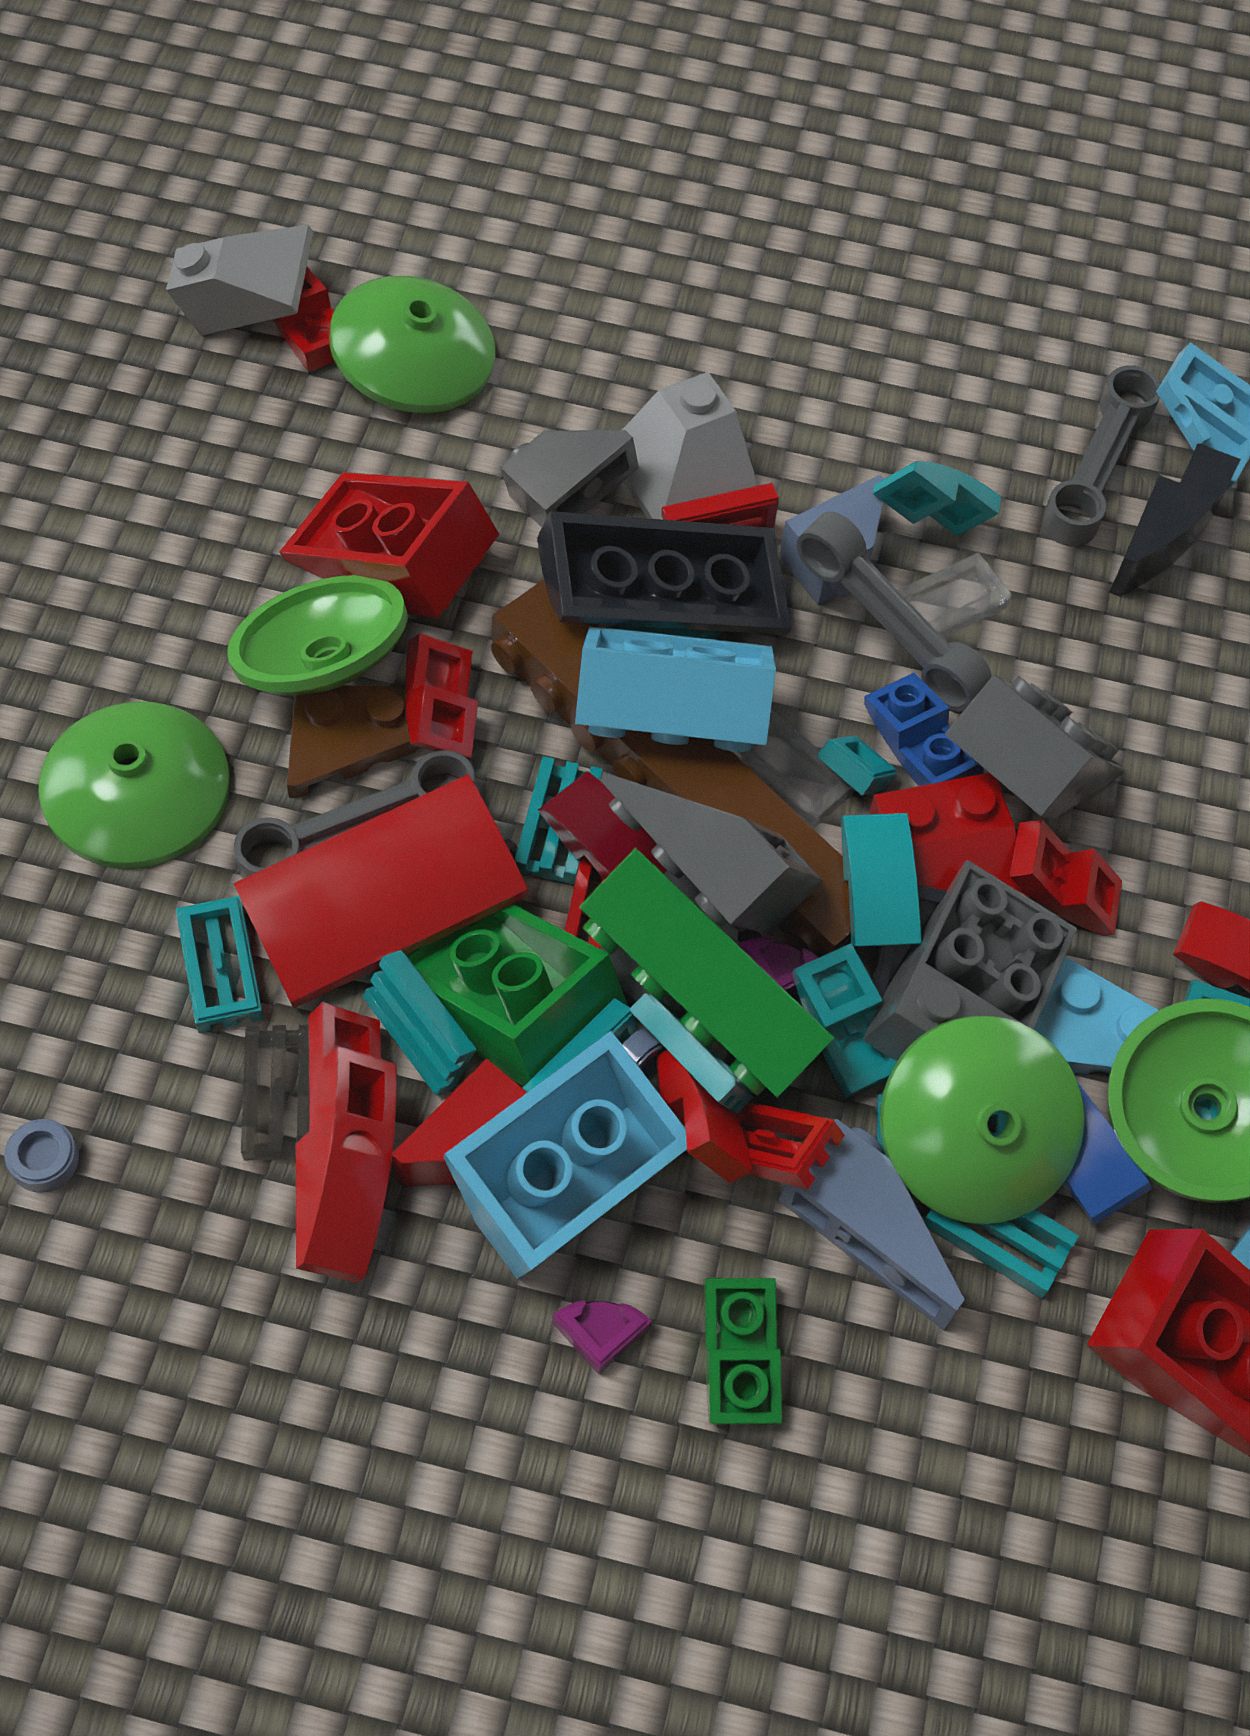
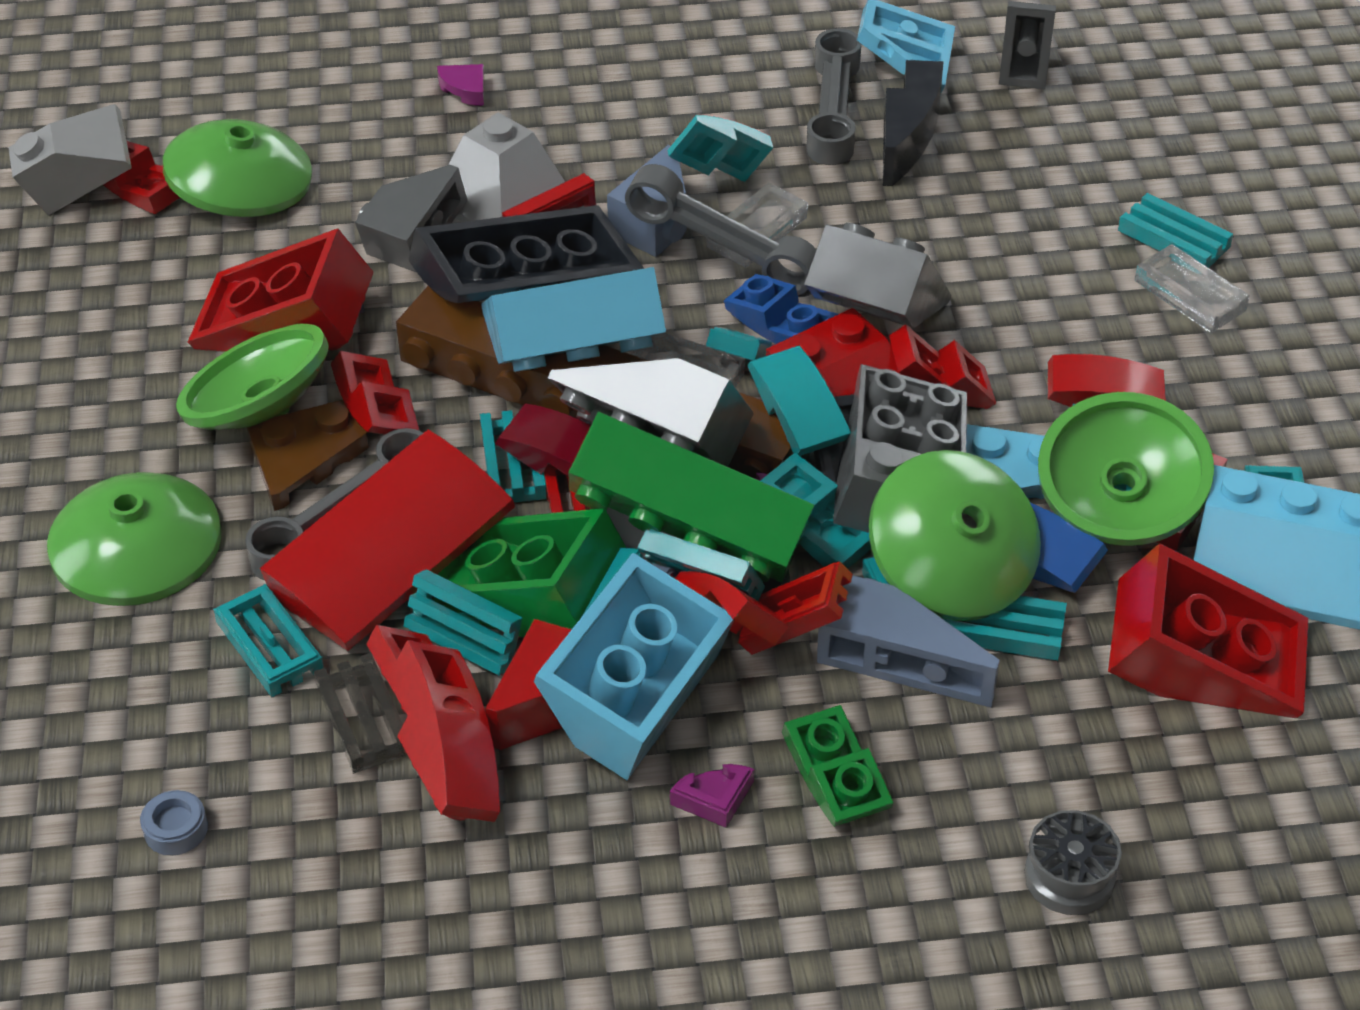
camera: 15 degrees left, 15 degrees down
none -> magenta tile [437,64,485,106]
none -> dark grey wheel [1024,810,1122,915]

